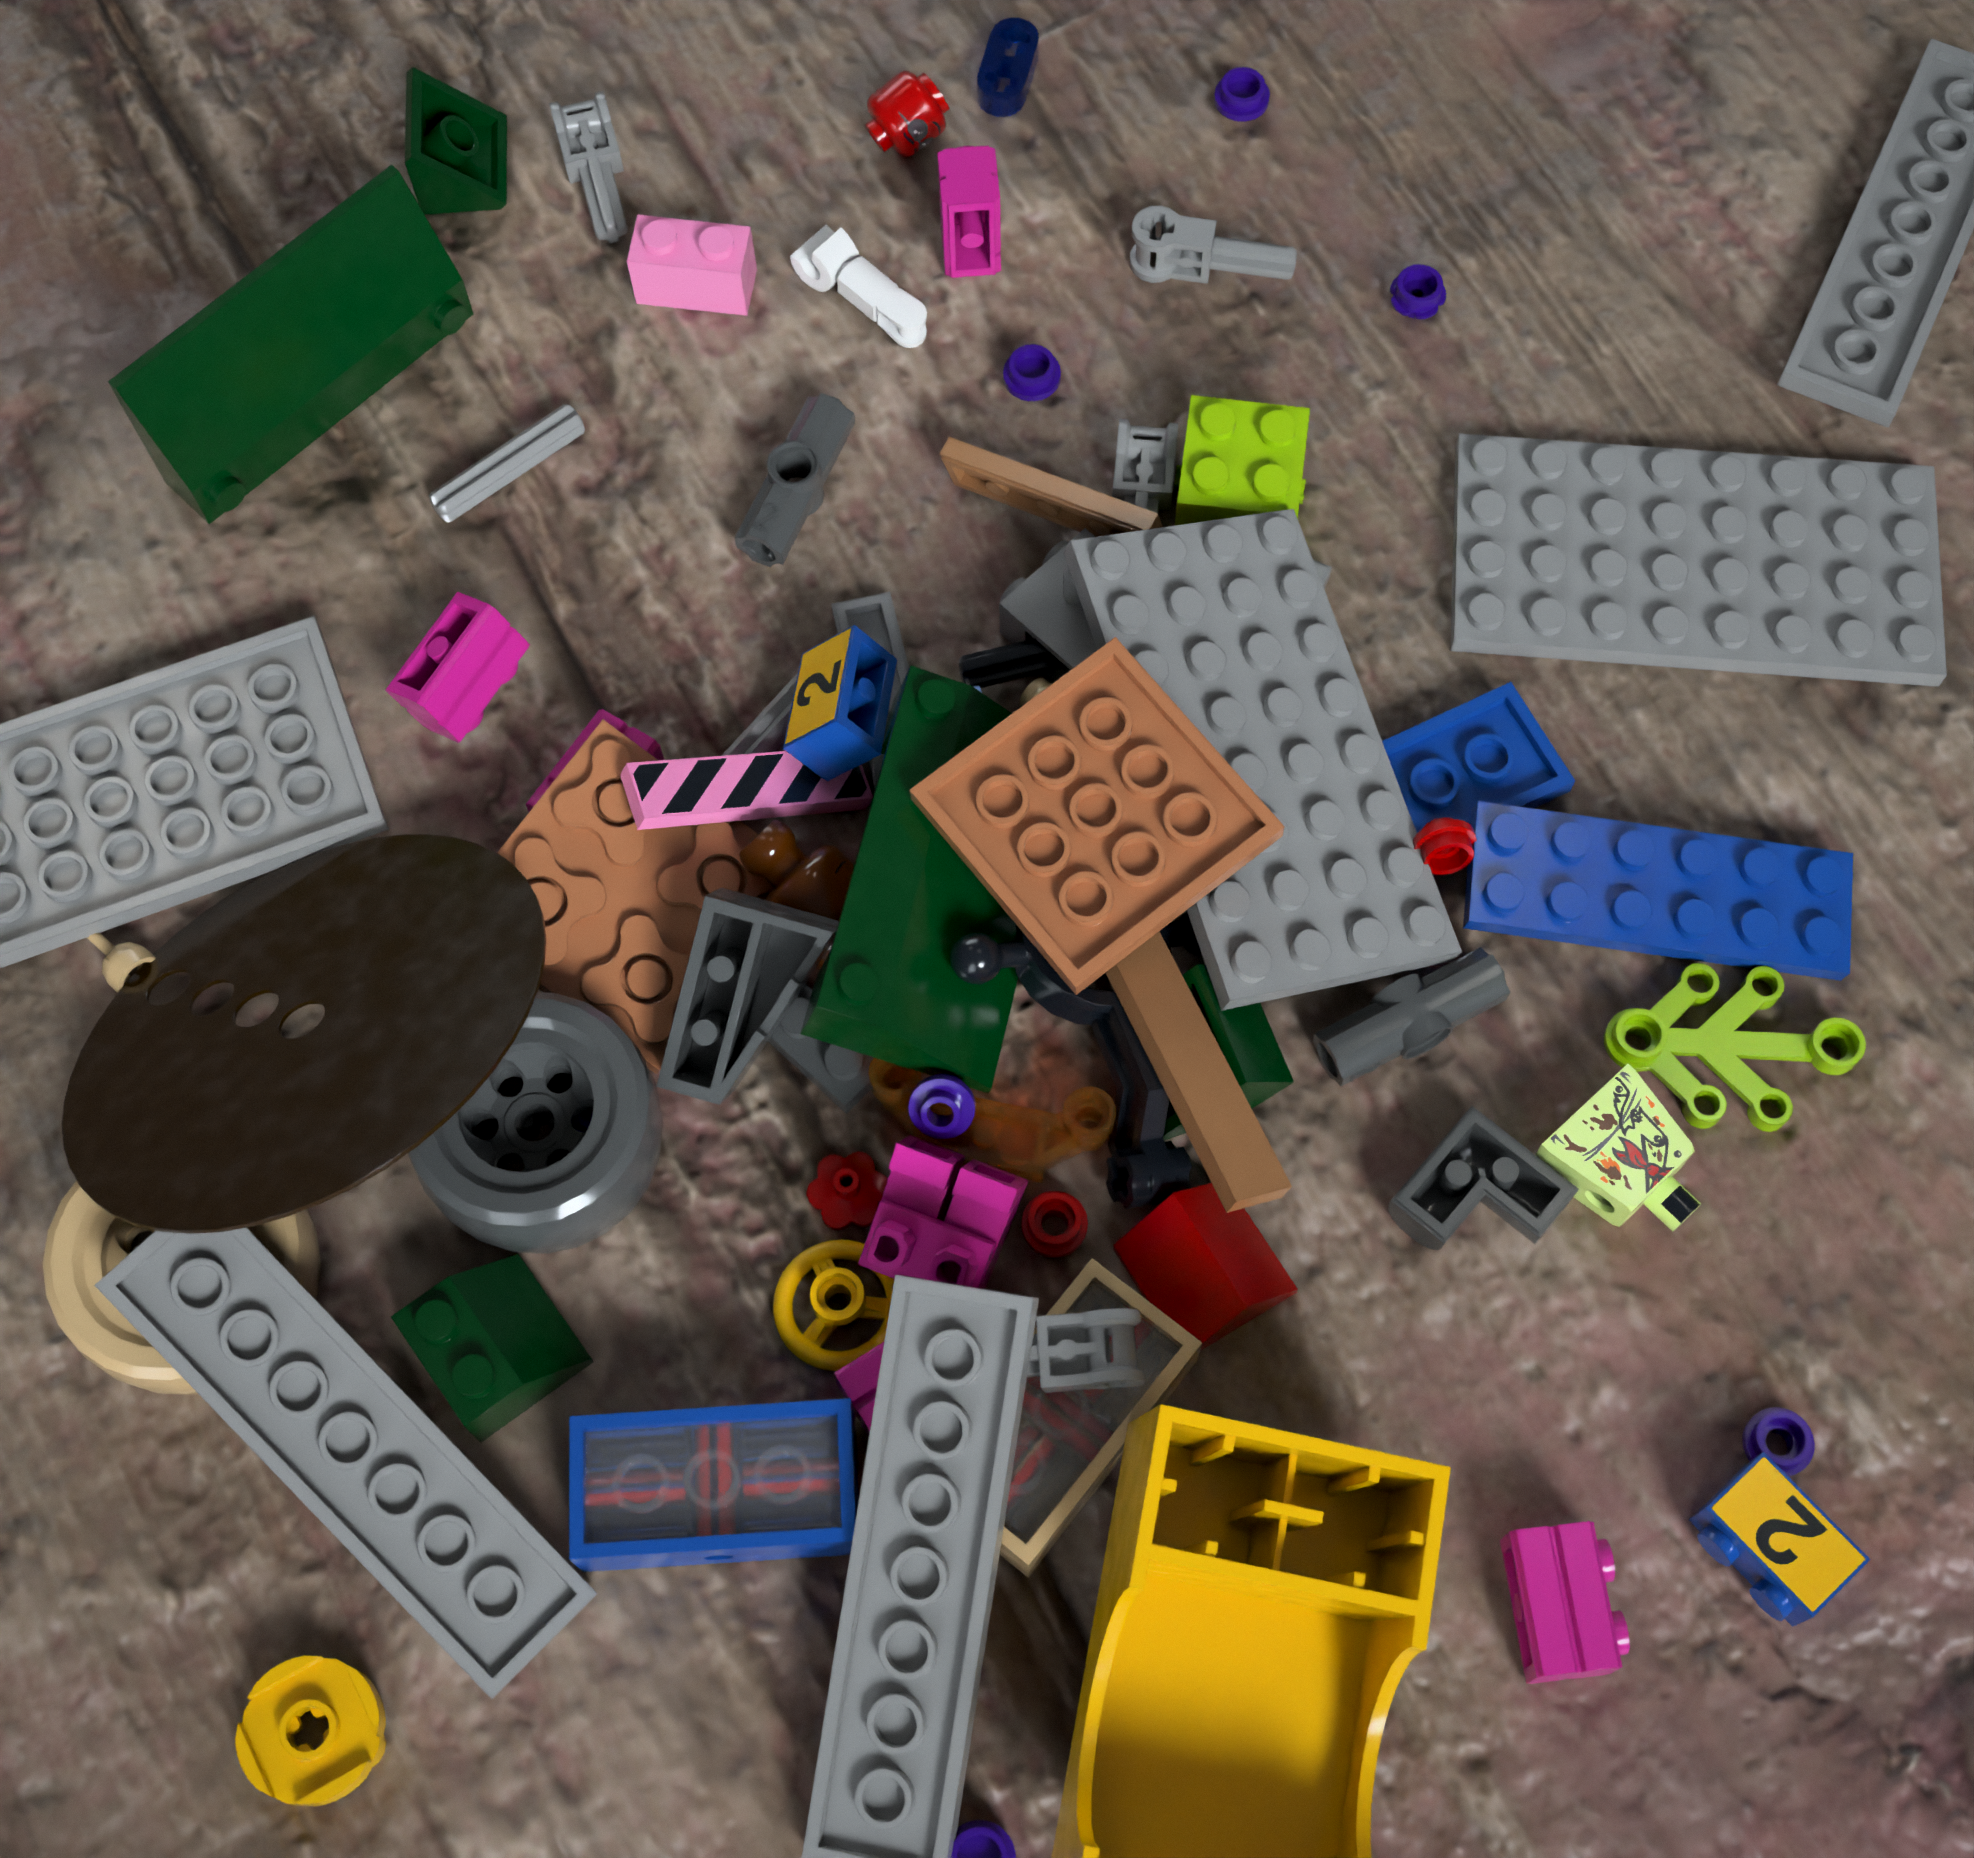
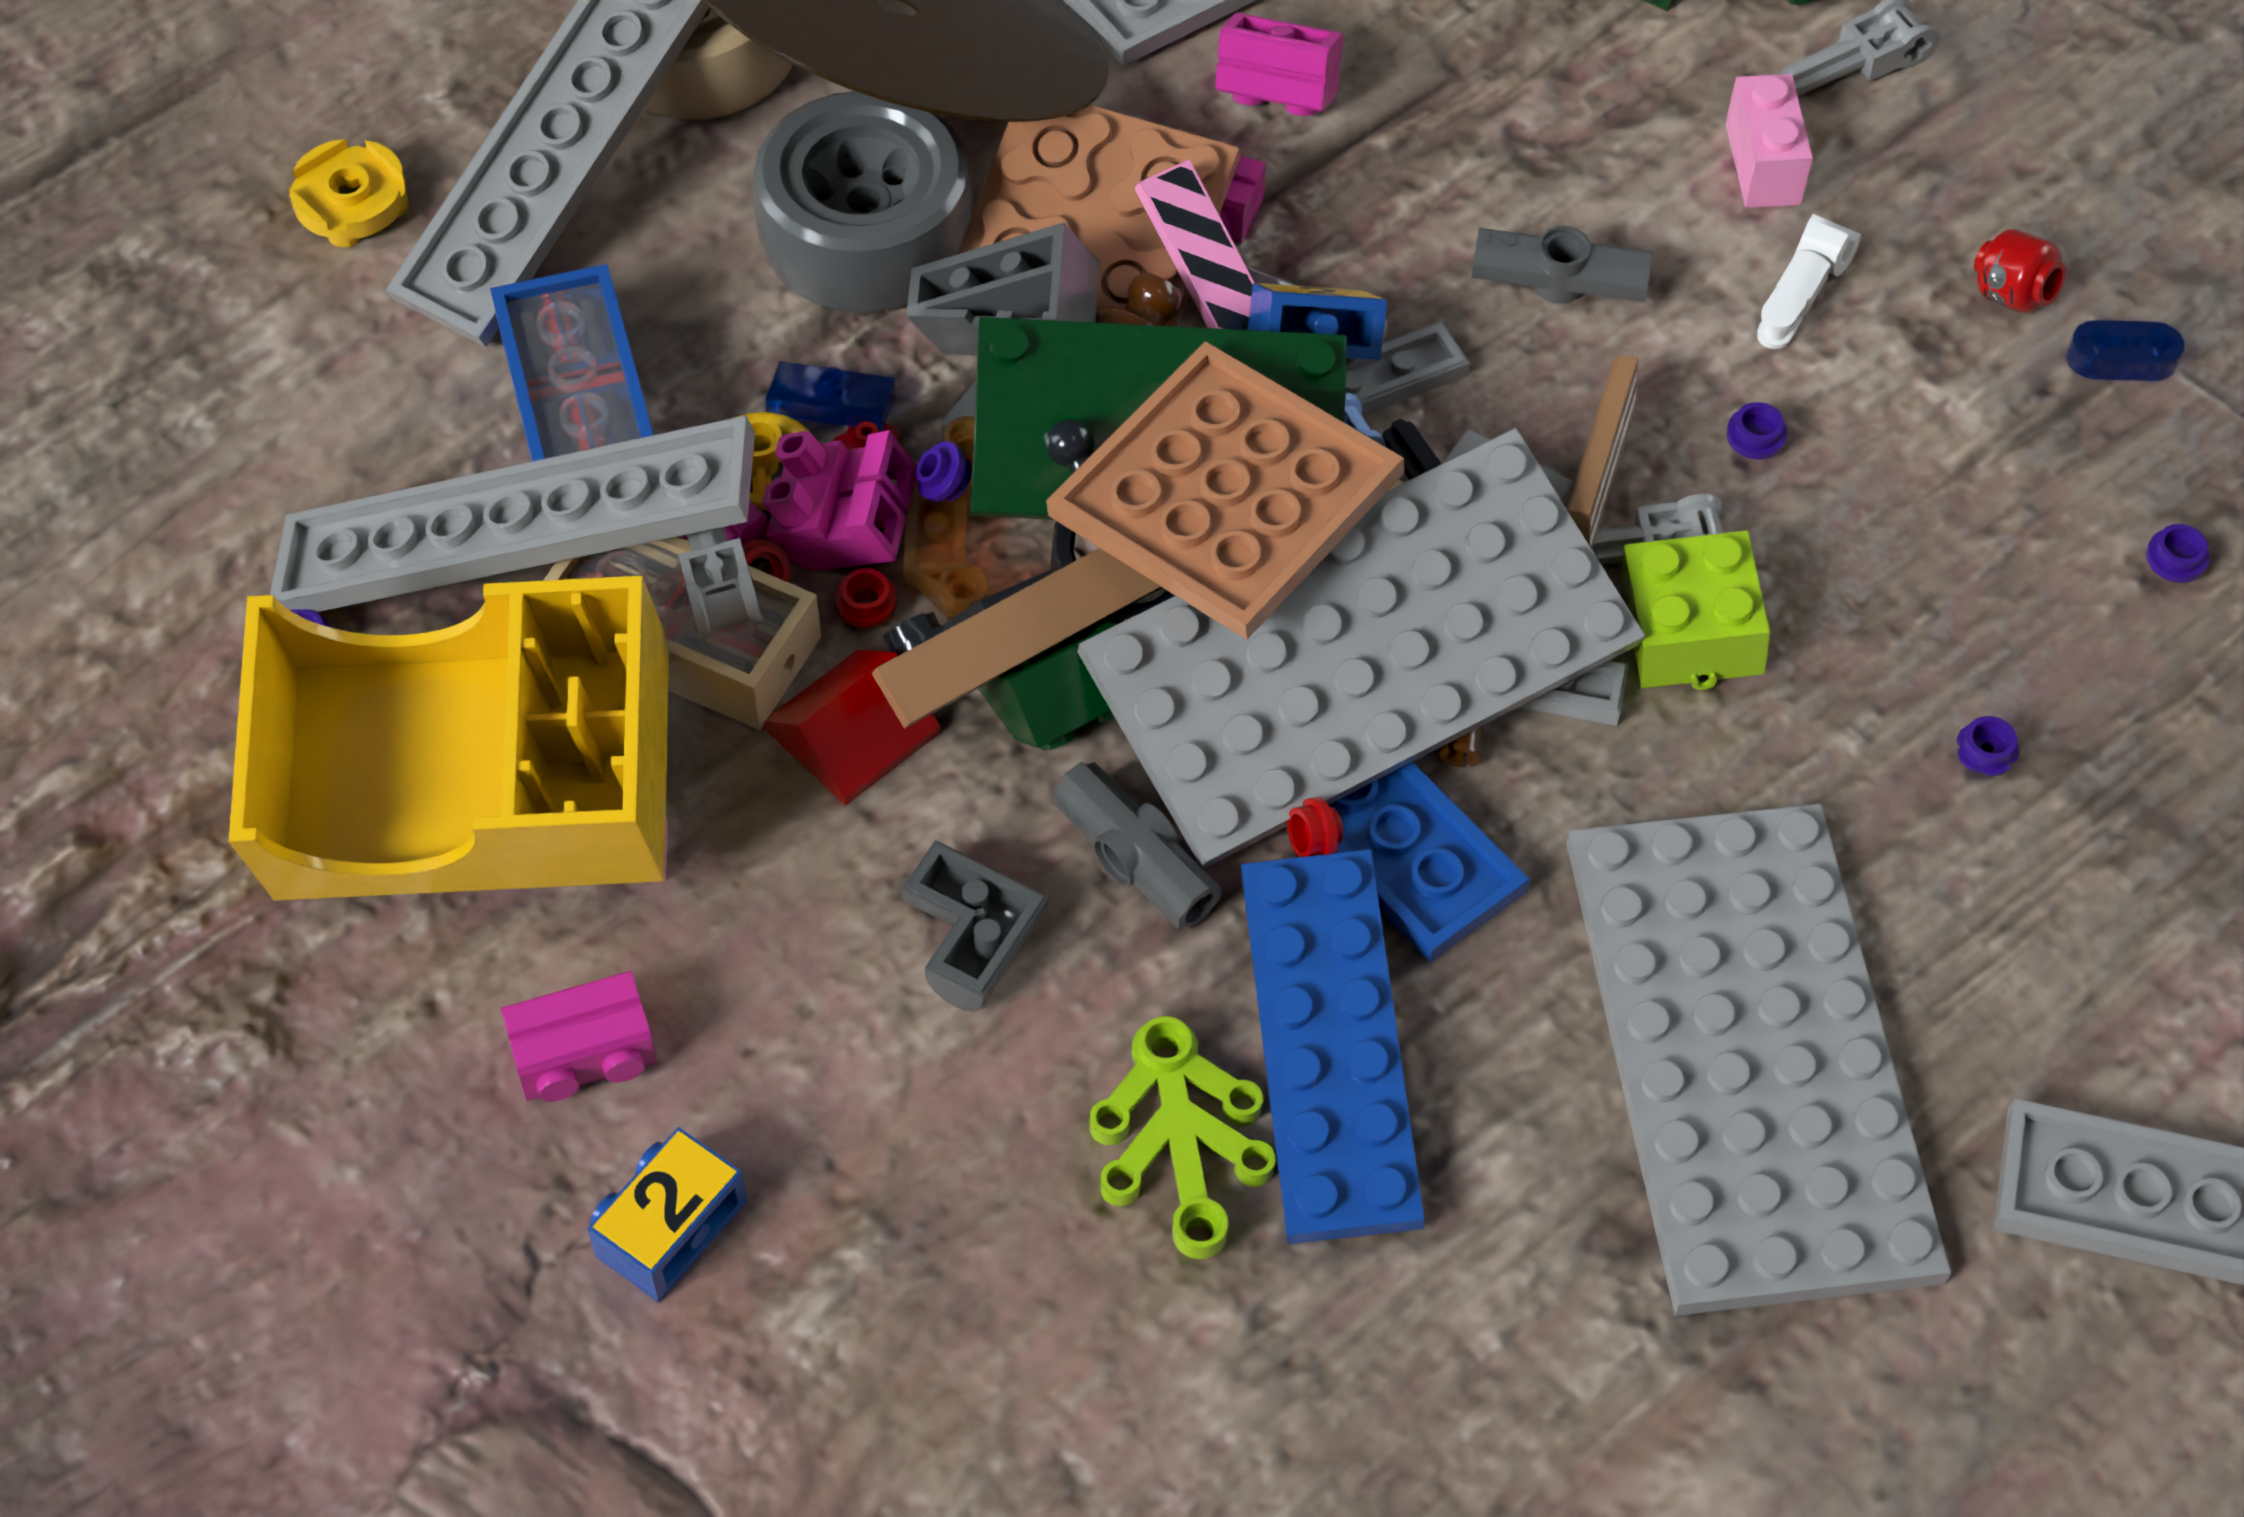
camera: 75 degrees right, 10 degrees down
dark green slope [391,1254,594,1443] -> none
light grey axle [429,404,585,522] -> none
dark pink brick [937,145,1001,278] -> none
light grey connector [1130,206,1297,284] -> none
yellowish green torso [1535,1064,1701,1232] -> none
dark purple plate [1742,1407,1815,1477] -> none
none -> clear blue plate [766,361,896,431]

